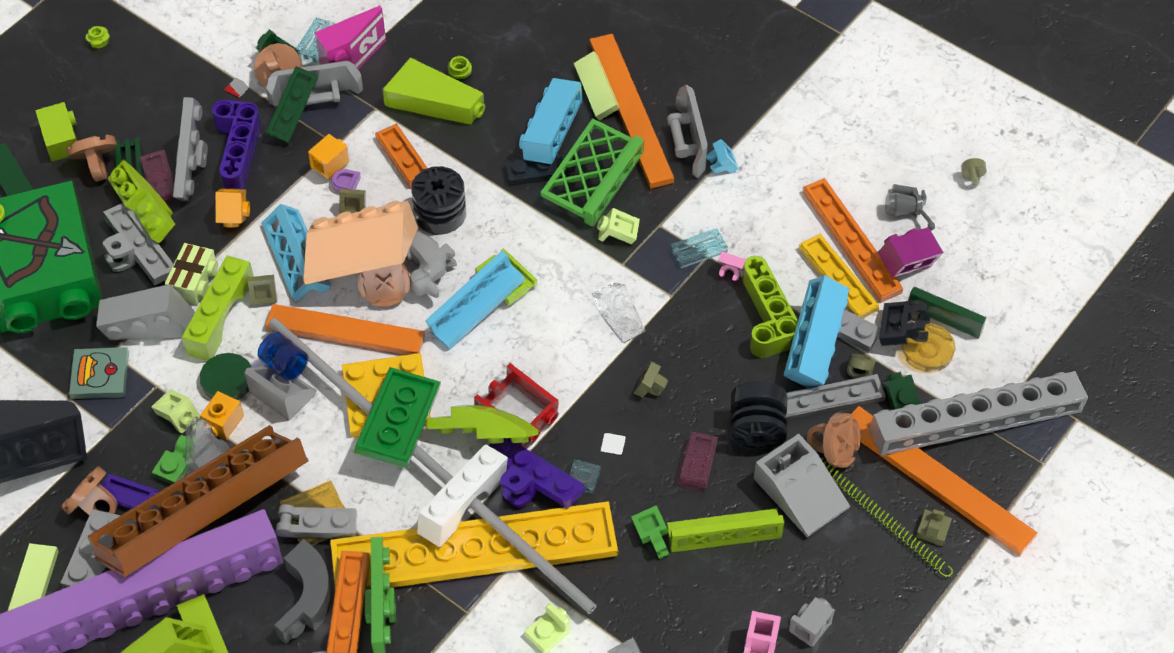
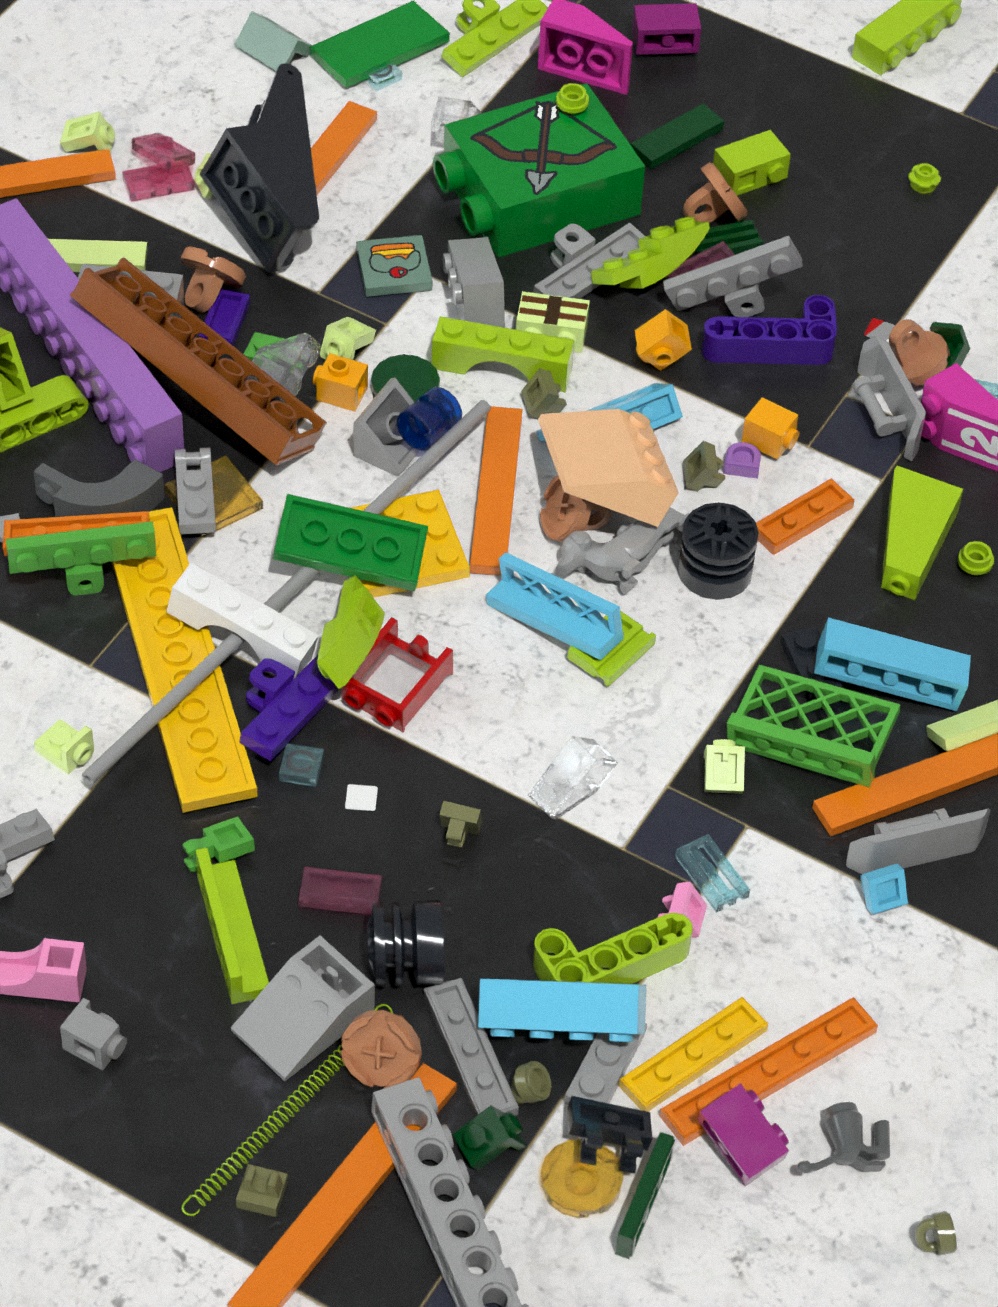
camera: 80 degrees right, 5 degrees down
dark green tile [266,66,319,144] -> none

